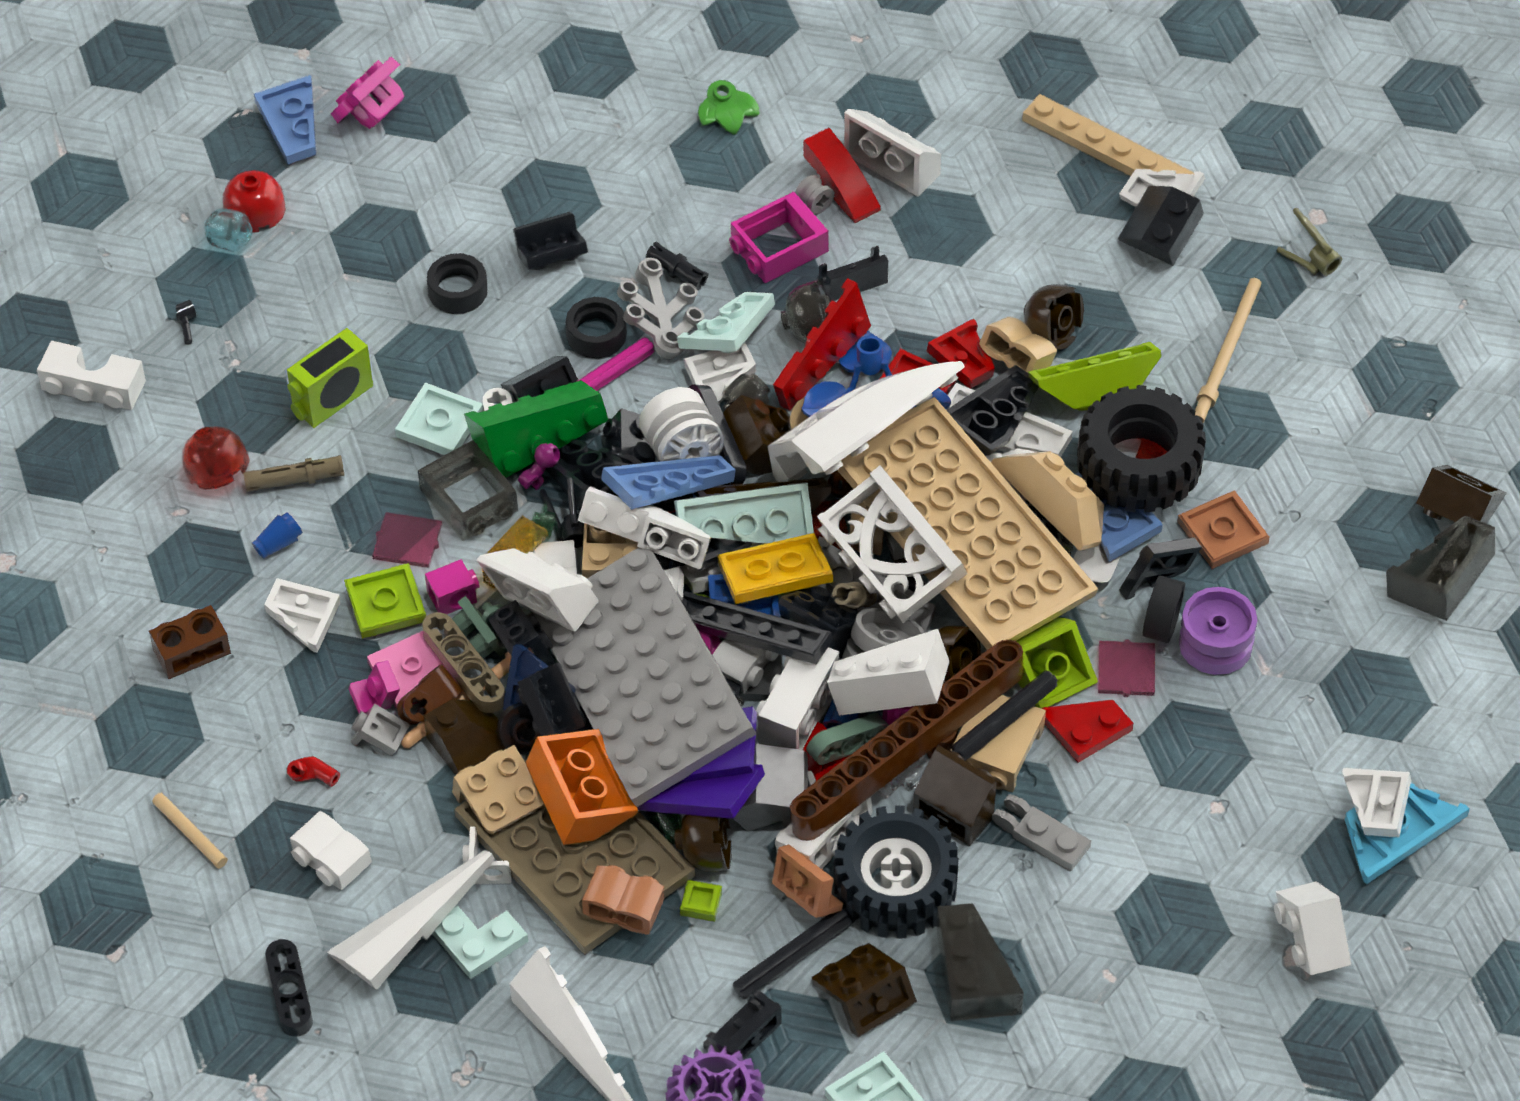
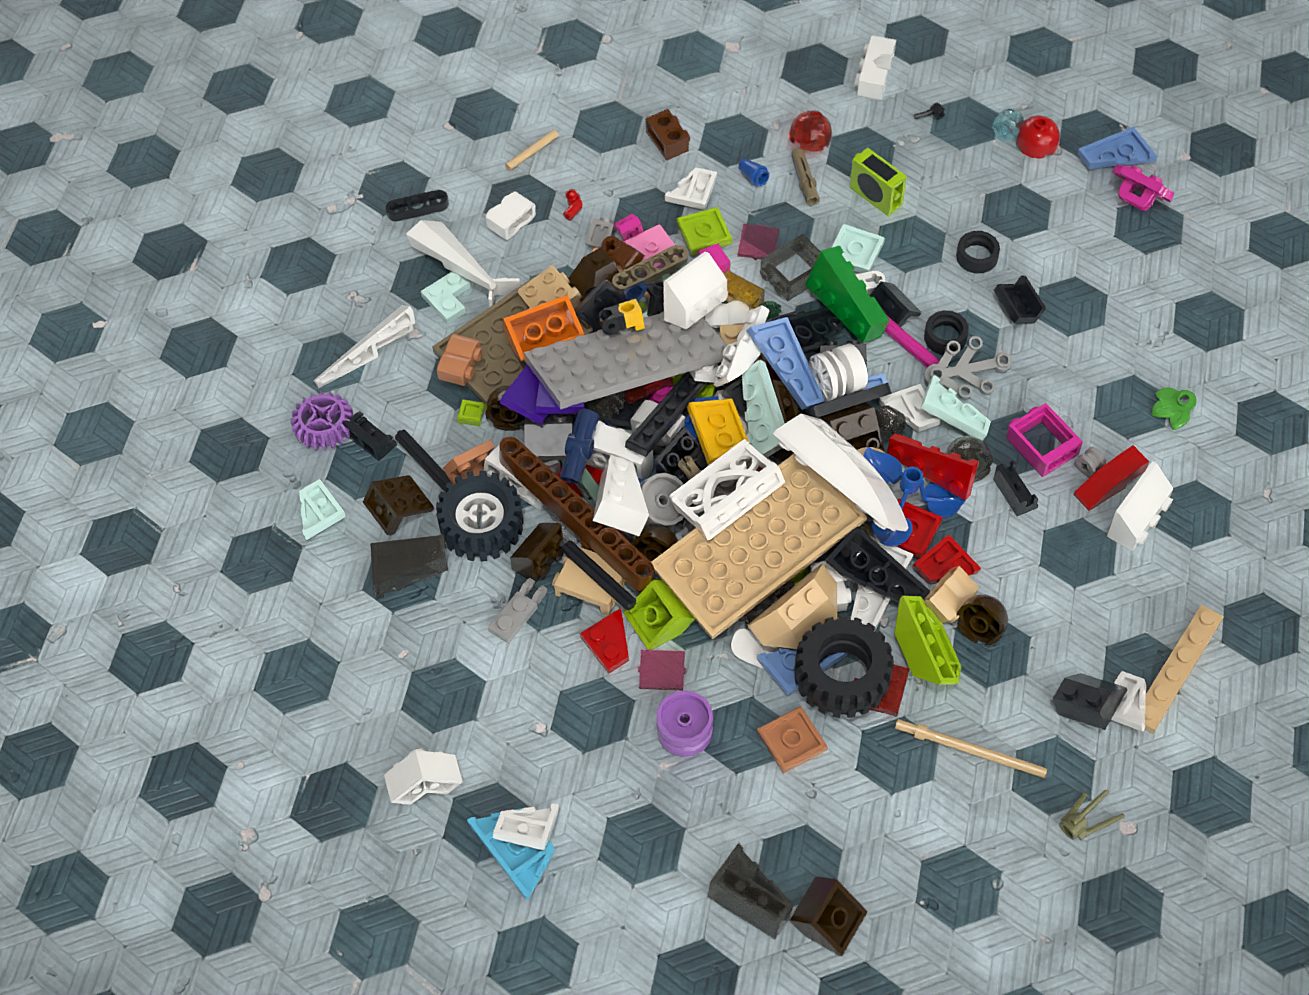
camera: 90 degrees right, 5 degrees up
magenta arm [518,443,560,490] -> none
black pin [646,241,708,290] -> none
black wing [1119,538,1202,600] -> none
black tyre [1142,576,1185,643] -> none
none -> dark blue piece [560,409,600,484]
none -> leg [597,299,645,335]

